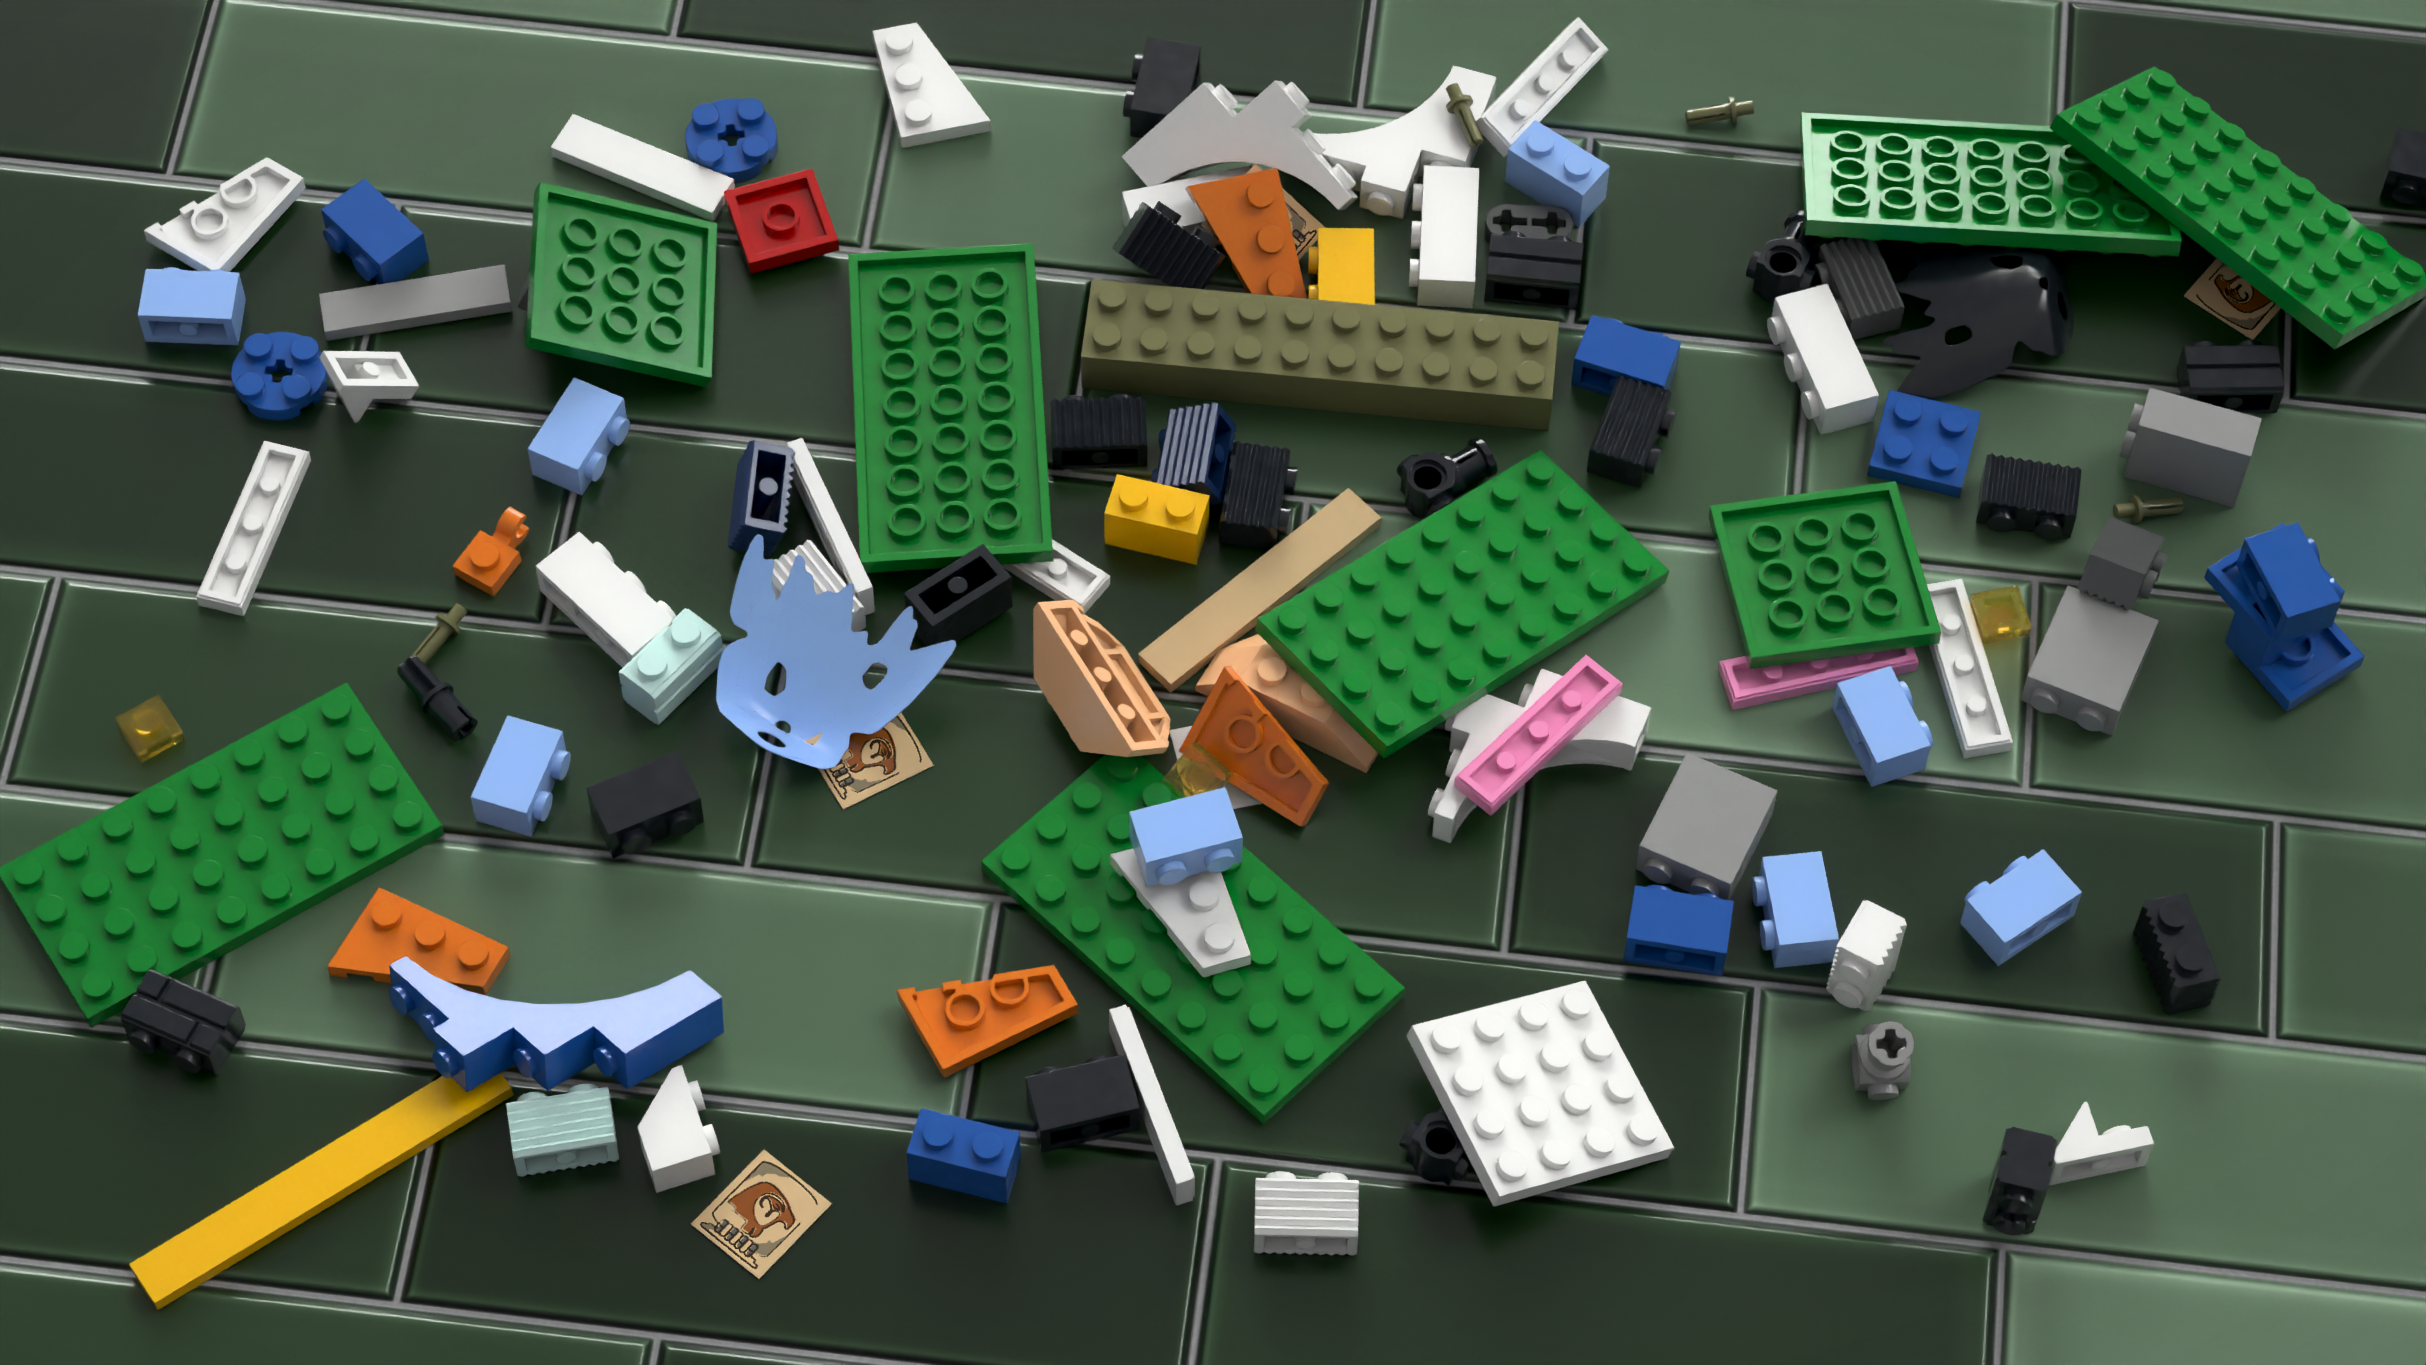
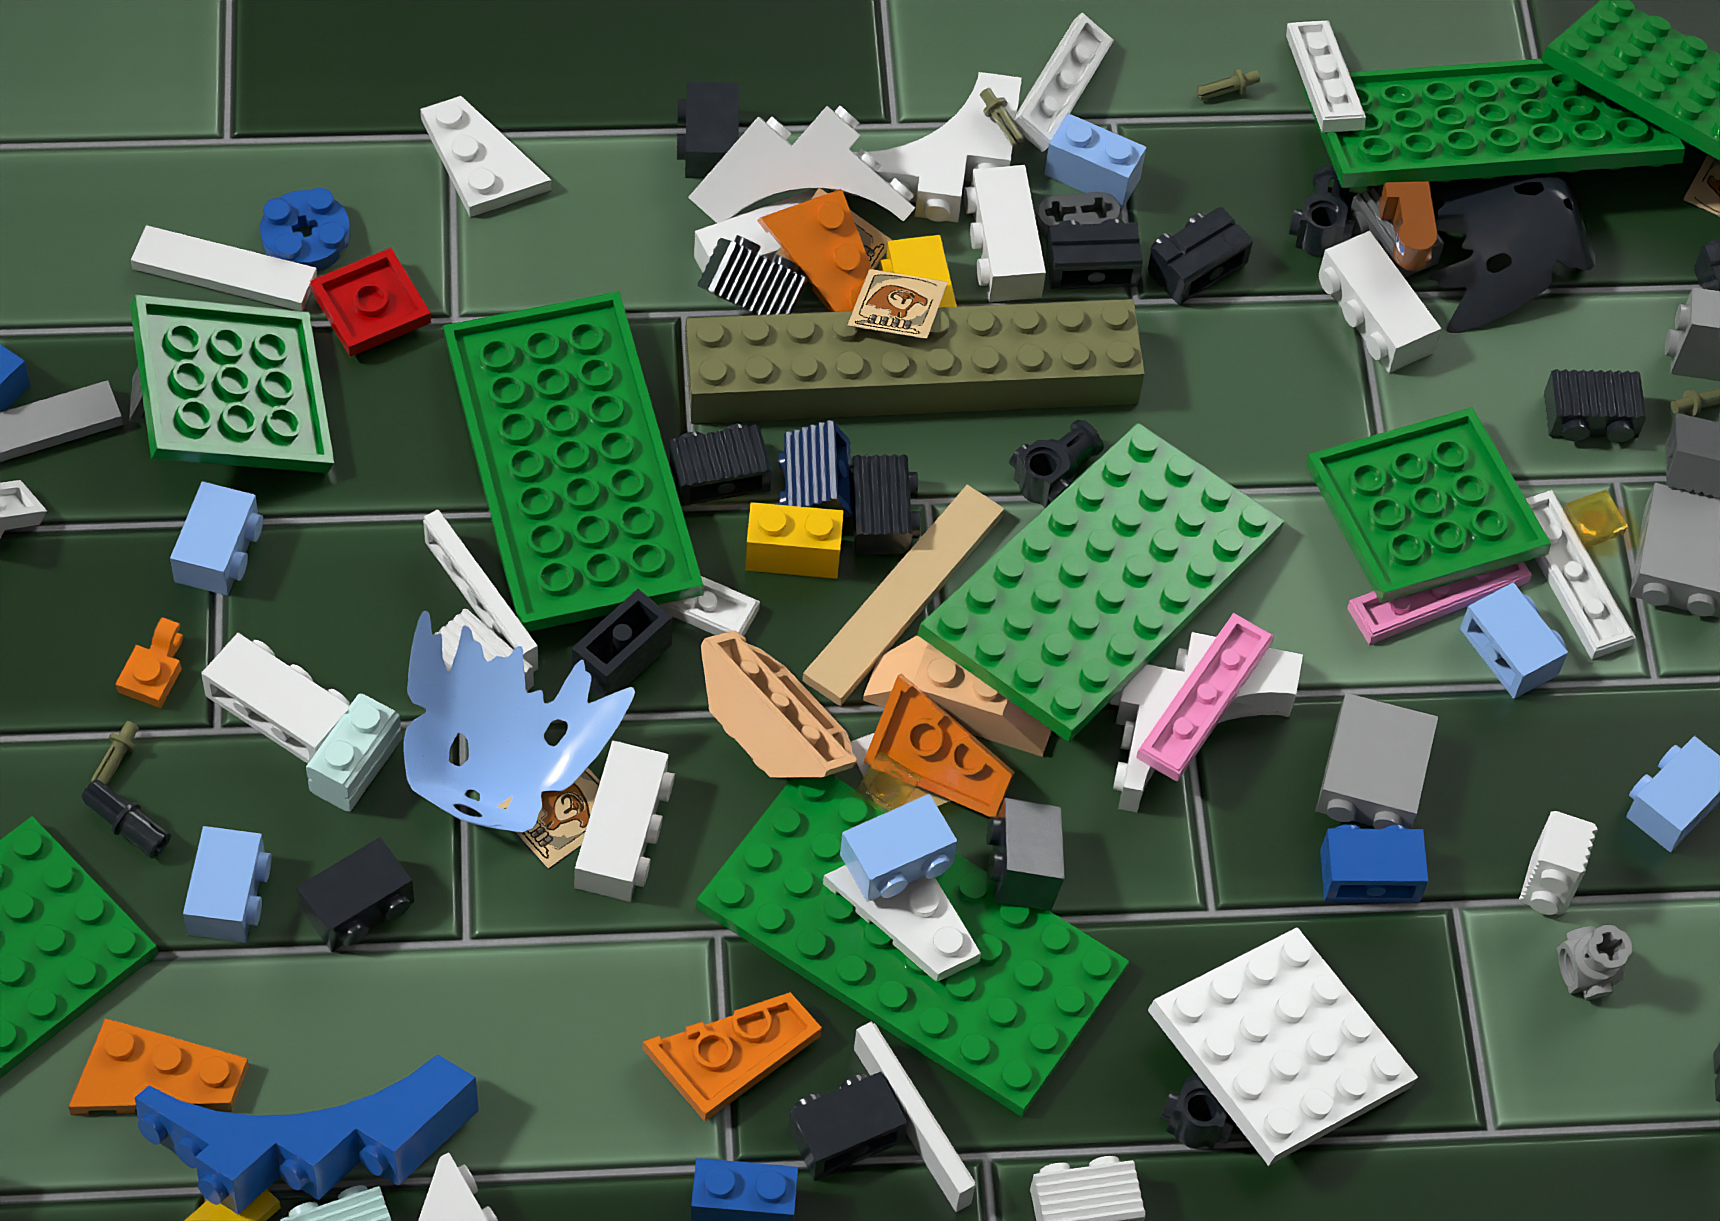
camera: 15 degrees left, 0 degrees up
dark blue brick [728,440,796,557] -> none
blue brick [1571,315,1681,396] -> none
black brick [1586,375,1677,488] -> none
light blue brick [1751,851,1839,968] -> none
blue plate [1867,390,1981,498] -> none
none -> white brick [574,740,675,902]
none -> tan sticker [847,269,948,339]
none -> brick [986,798,1064,911]
none -> black brick [1147,207,1253,304]
none -> white tile [1286,21,1366,133]
none -> dark orange leg [1378,181,1437,271]

